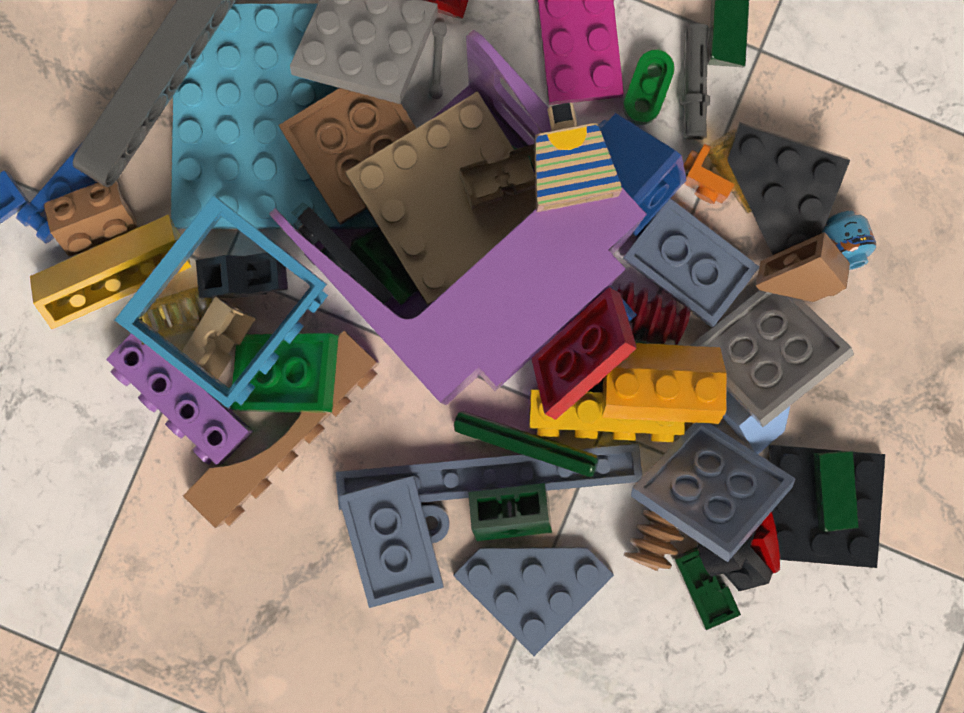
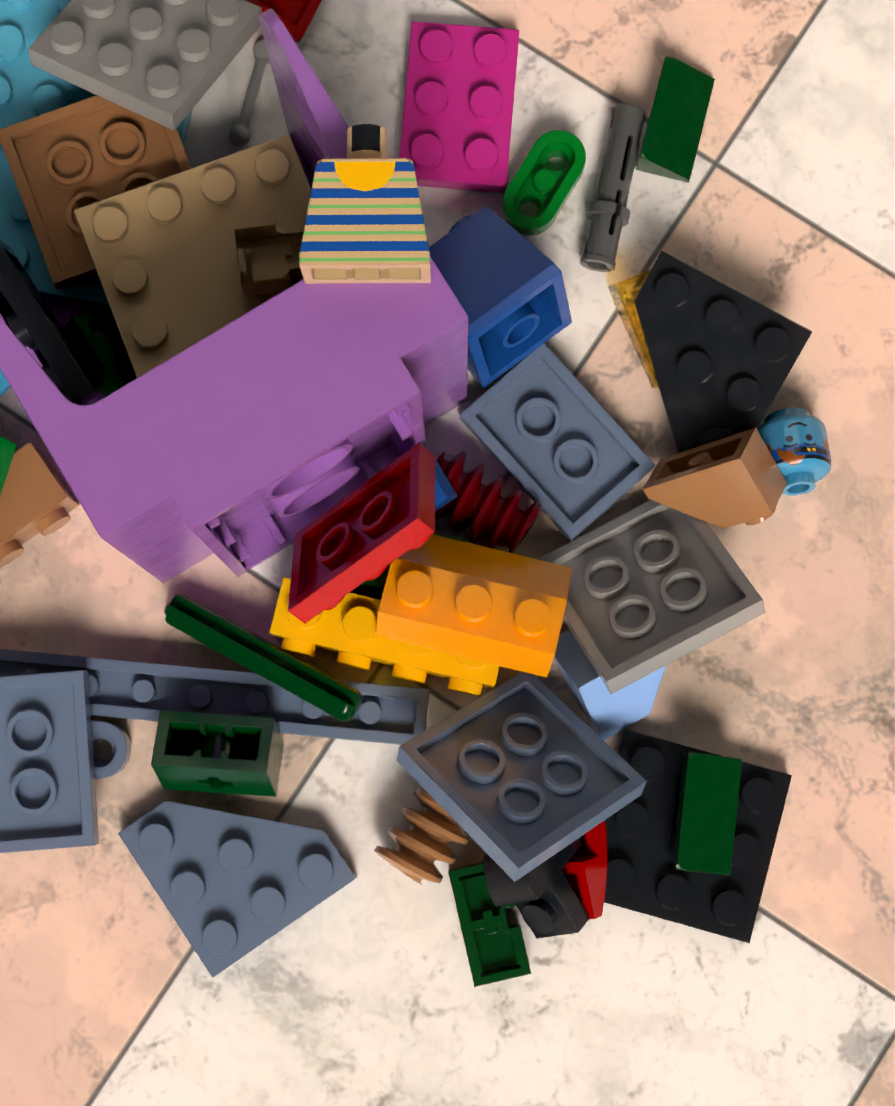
camera: 10 degrees right, 5 degrees down
orange bracket [684,143,735,204] -> none

